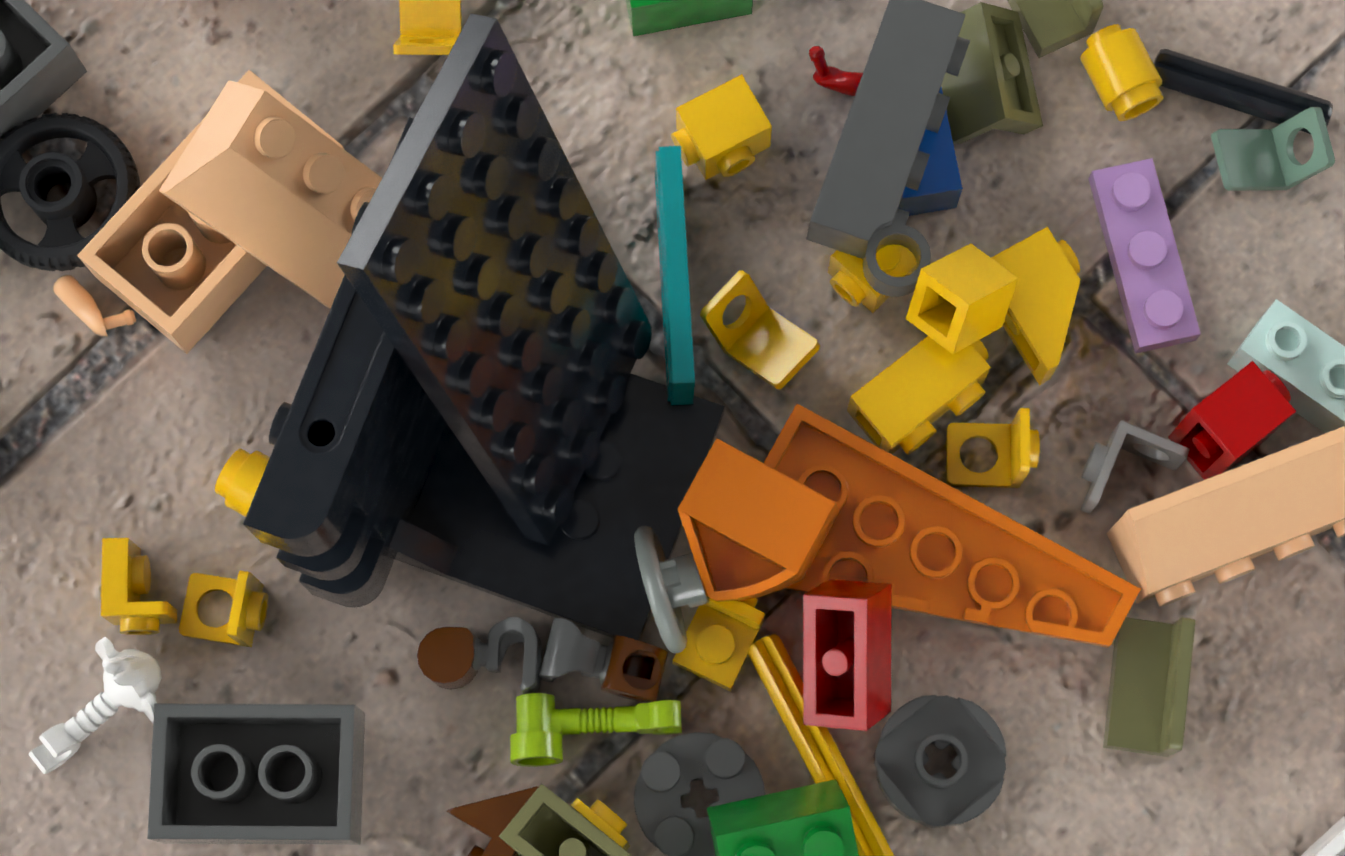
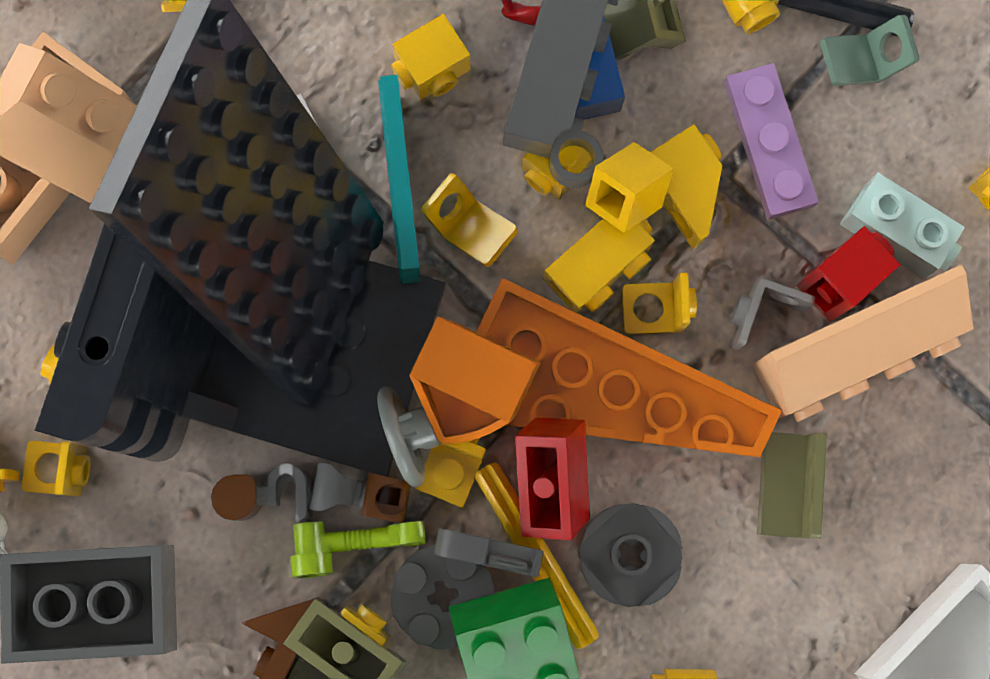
camera: 10 degrees left, 5 degrees up
none -> dark grey piece [434,528,544,577]

